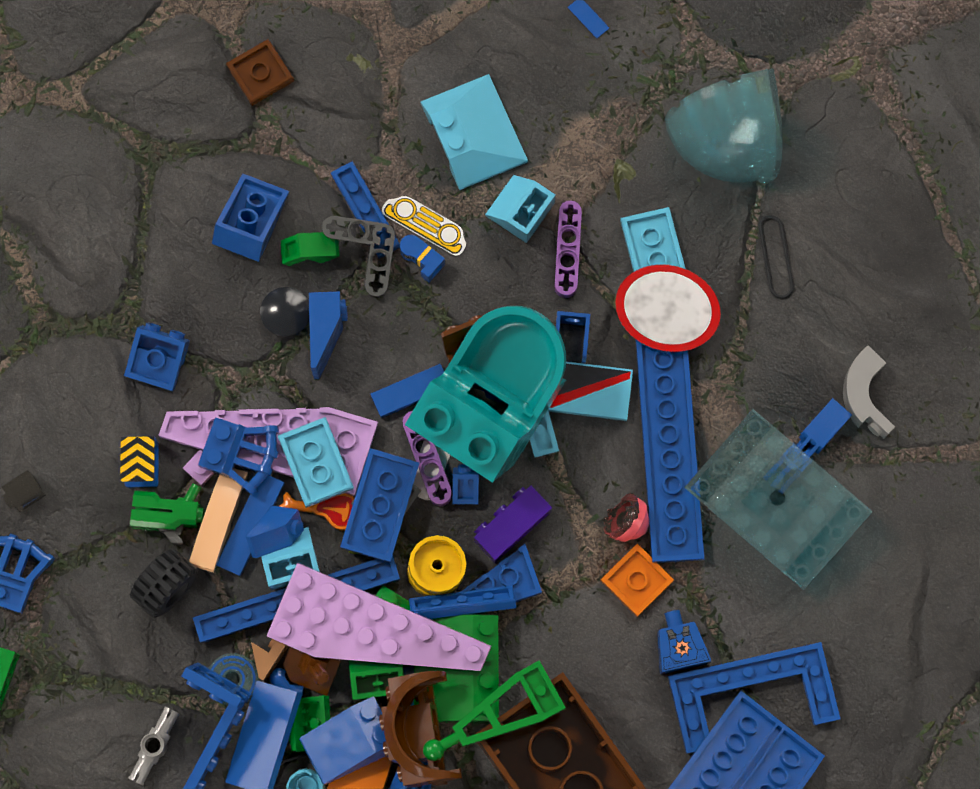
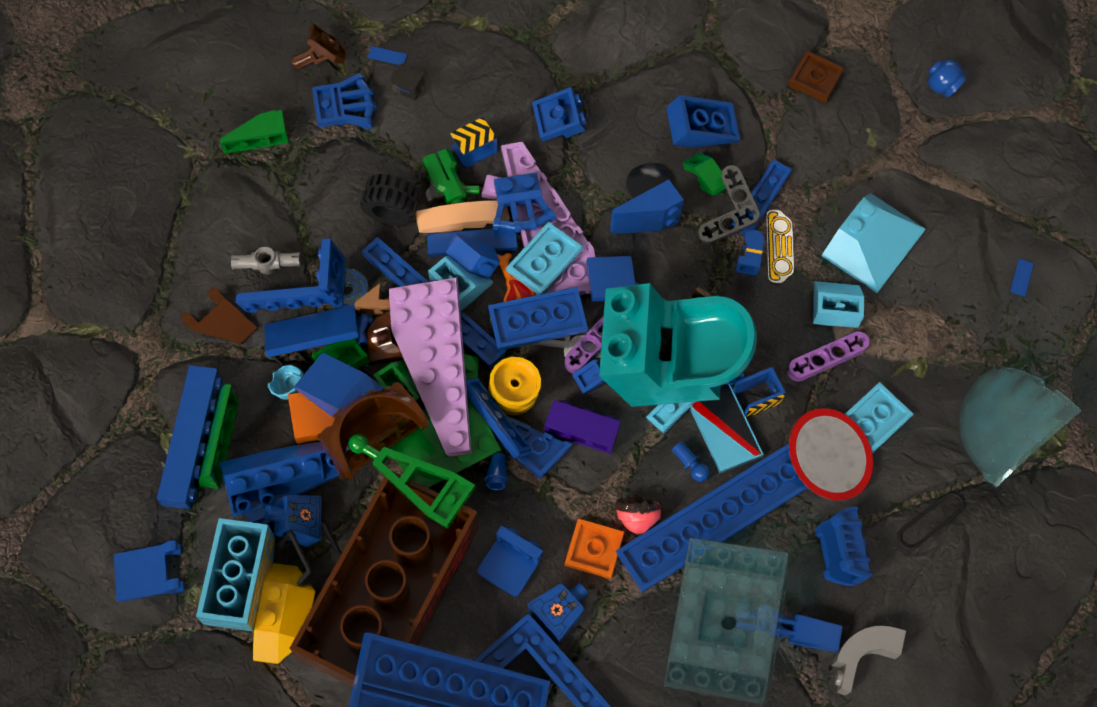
camera: 60 degrees right, 10 degrees down
none -> blue bracket [477,525,543,597]
none -> blue cone [484,453,508,490]
none -> blue tile [586,256,636,302]
none -> blue pin [672,441,710,482]
none -> blue piece [815,507,872,586]

